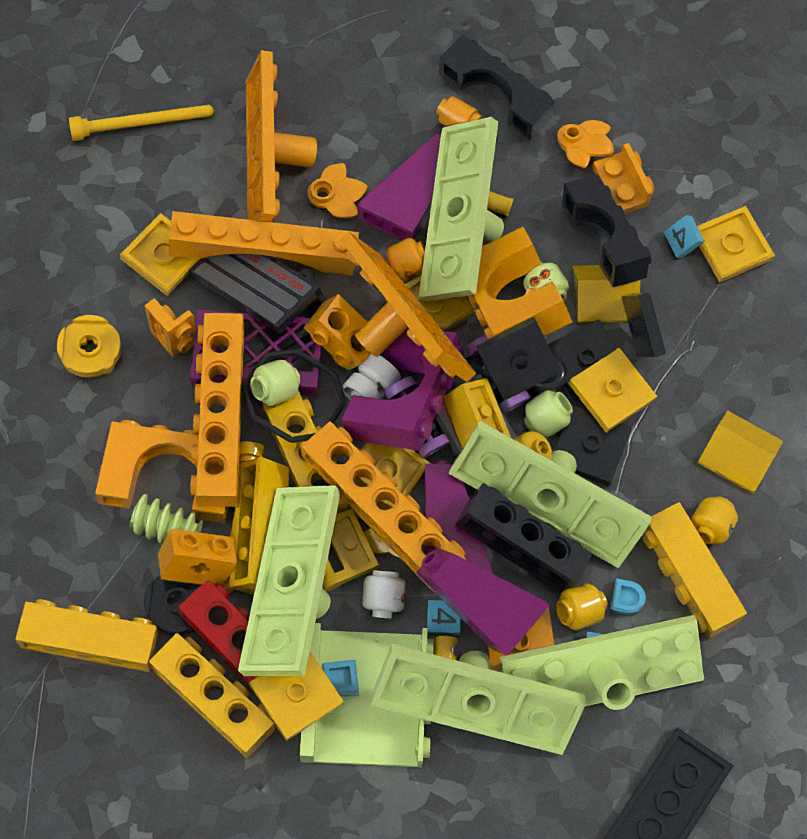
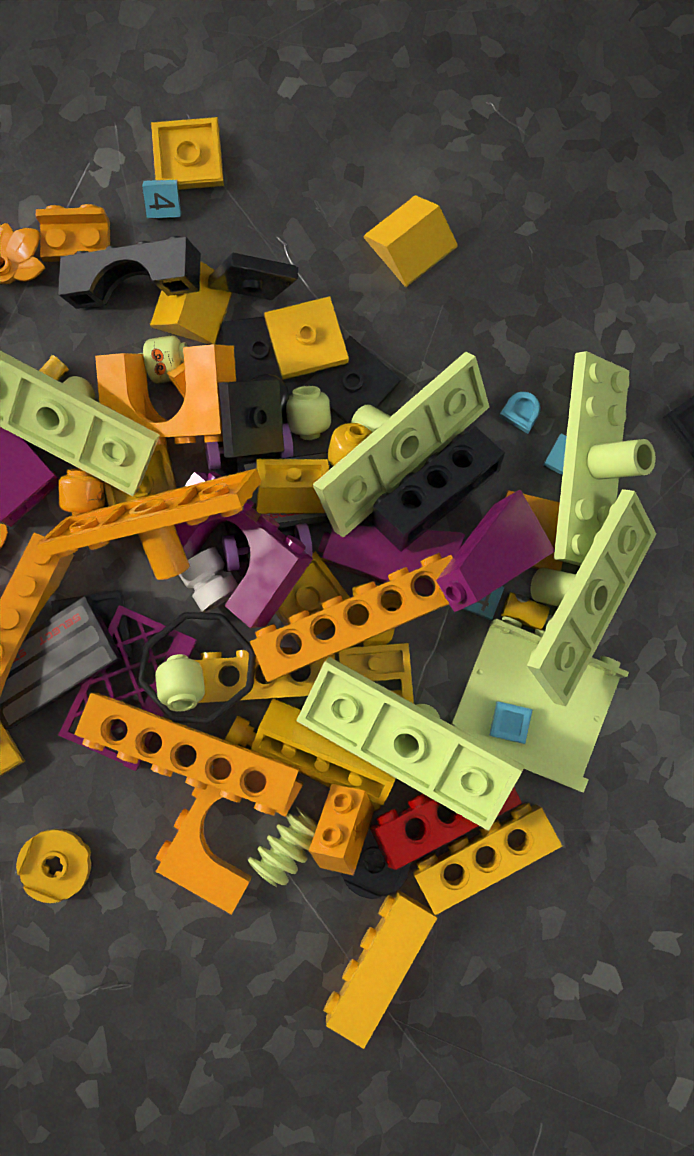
camera: 70 degrees left, 15 degrees up
light orange bracket [144,298,196,357] -> none
yellow plate [249,652,344,741] -> none
light orange brick [304,294,371,370] -> none
white head [362,570,406,619] -> none
yellow head [556,583,607,631] -> none
yellow brick [642,502,747,639] -> none
yellow head [691,496,738,545] -> none

